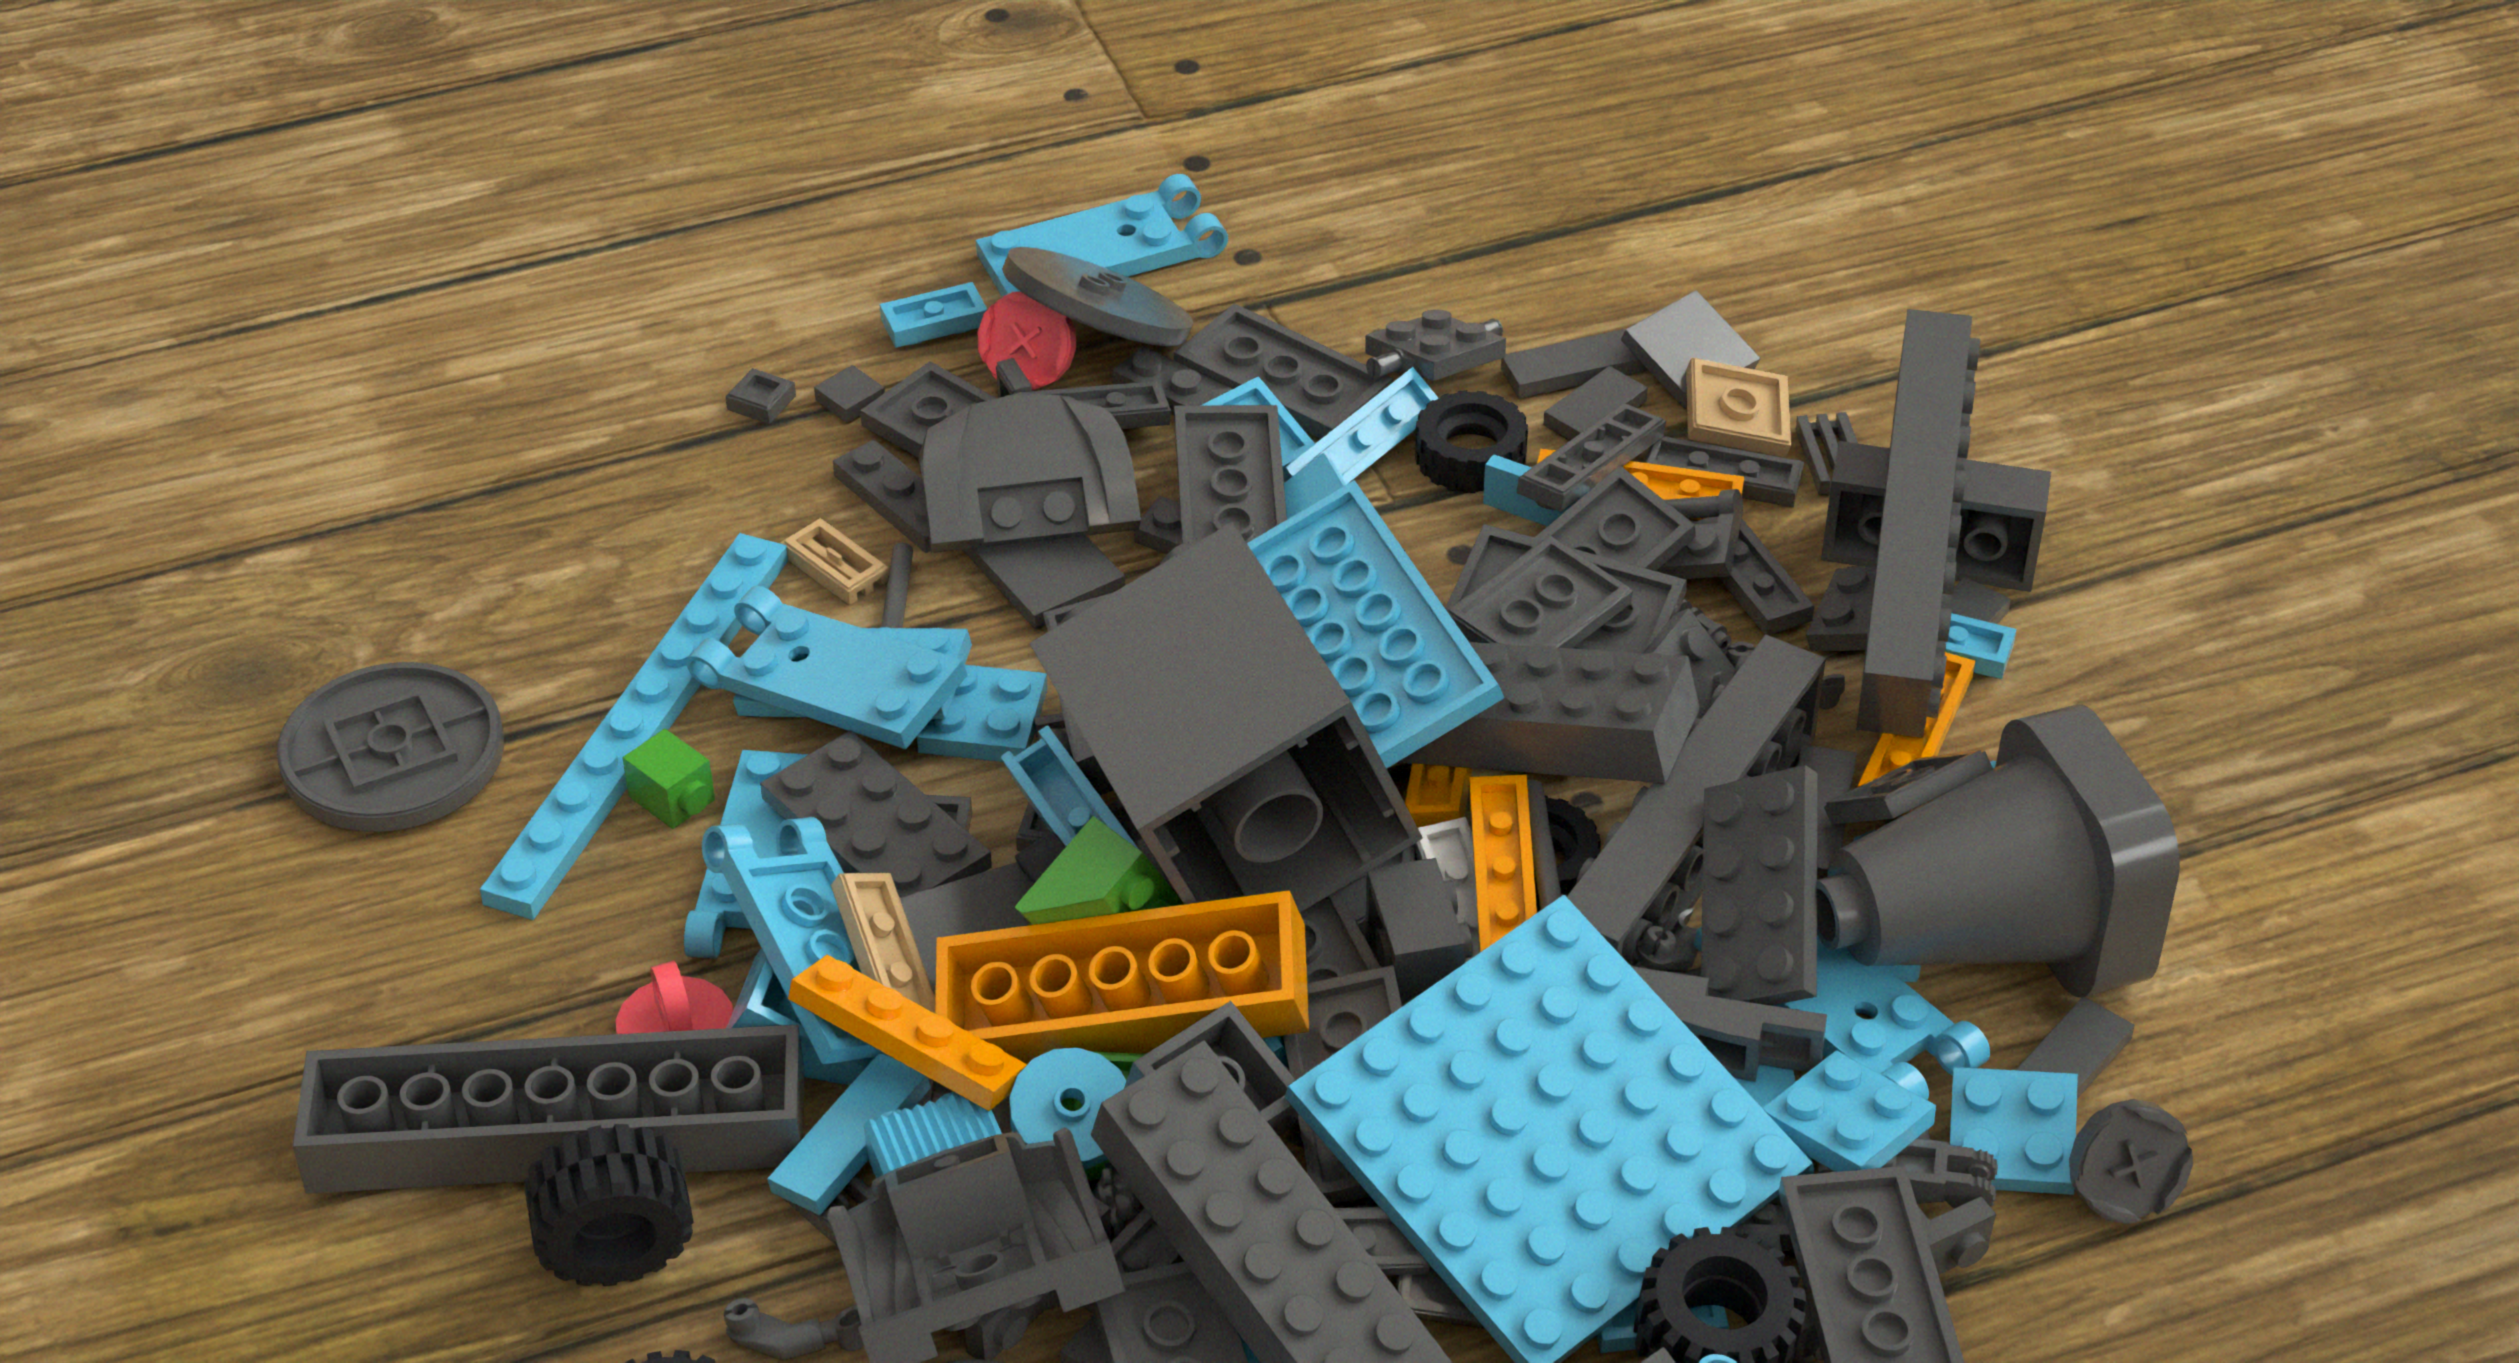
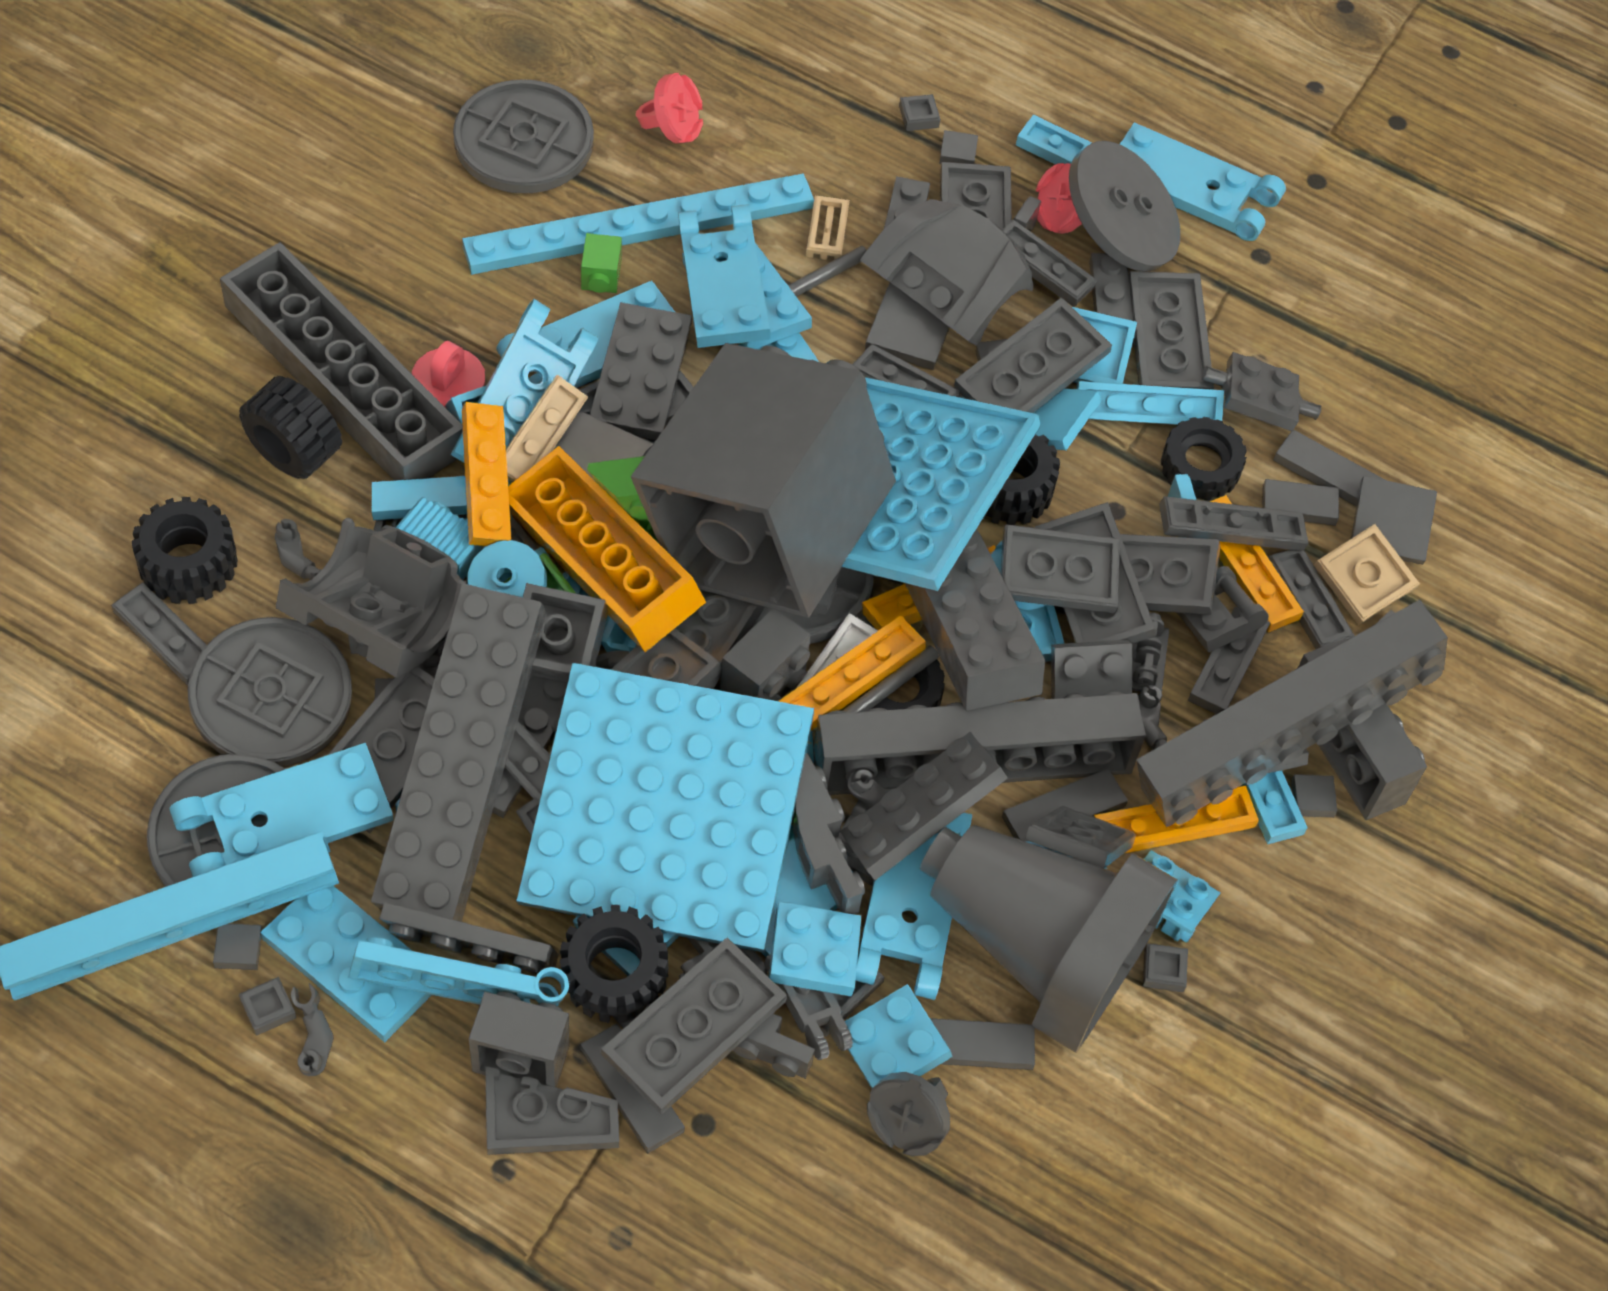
camera: 45 degrees right, 15 degrees up
none -> coral tile [635,73,703,144]

